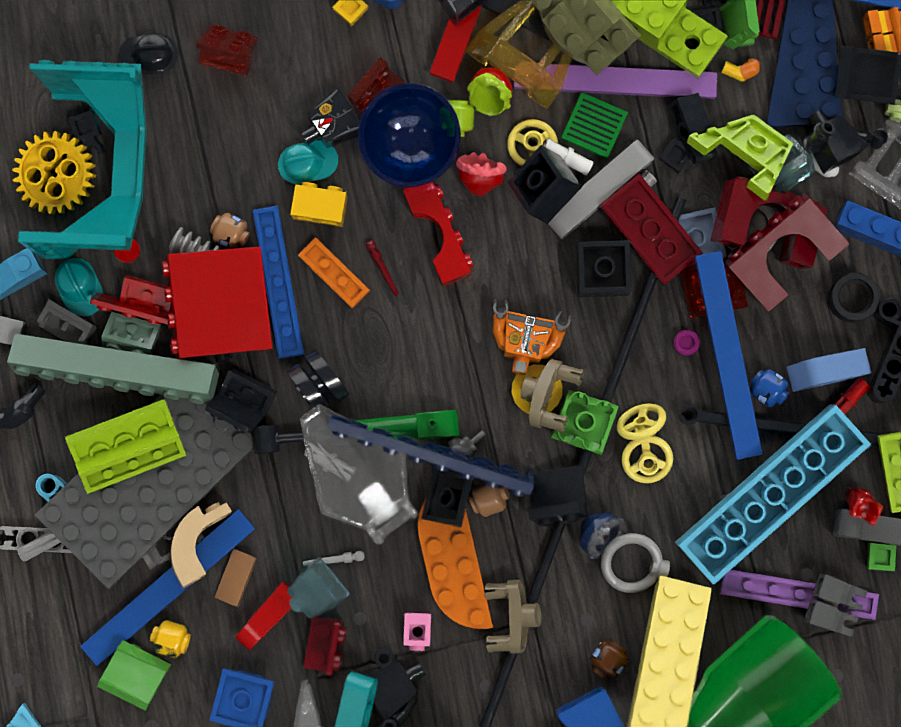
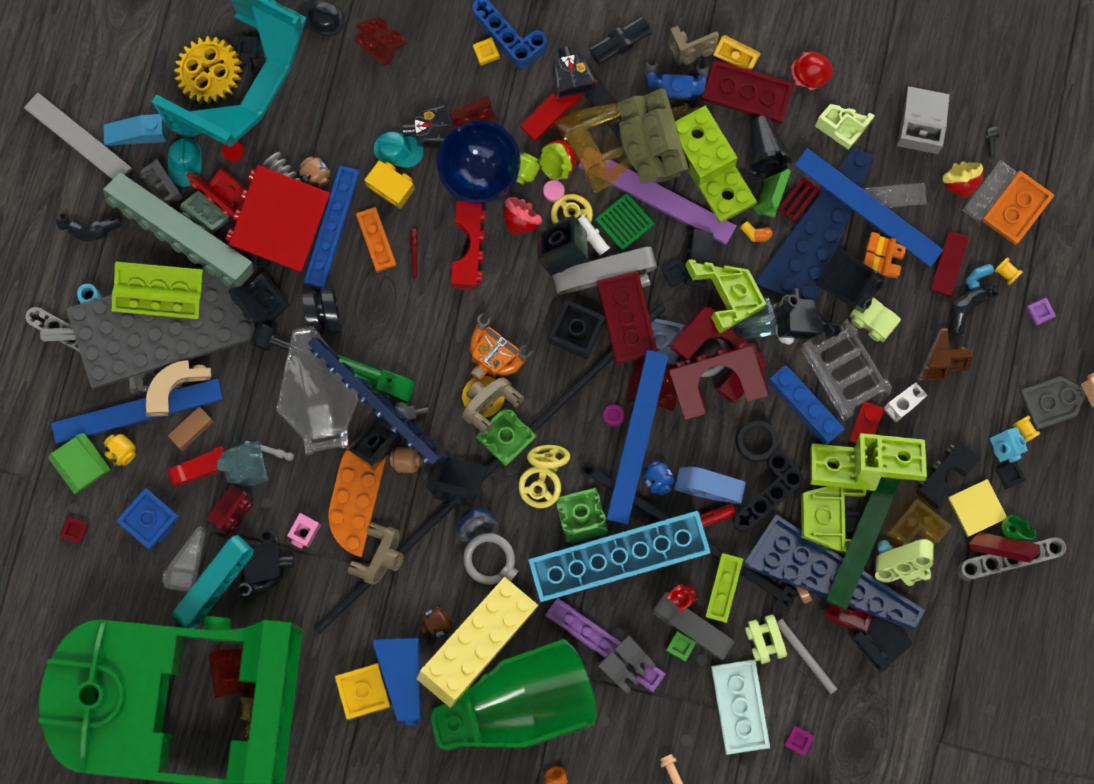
camera: 25 degrees right, 5 degrees down
none -> bright pink tile [543,180,564,202]
none -> bright green slope [556,488,608,545]

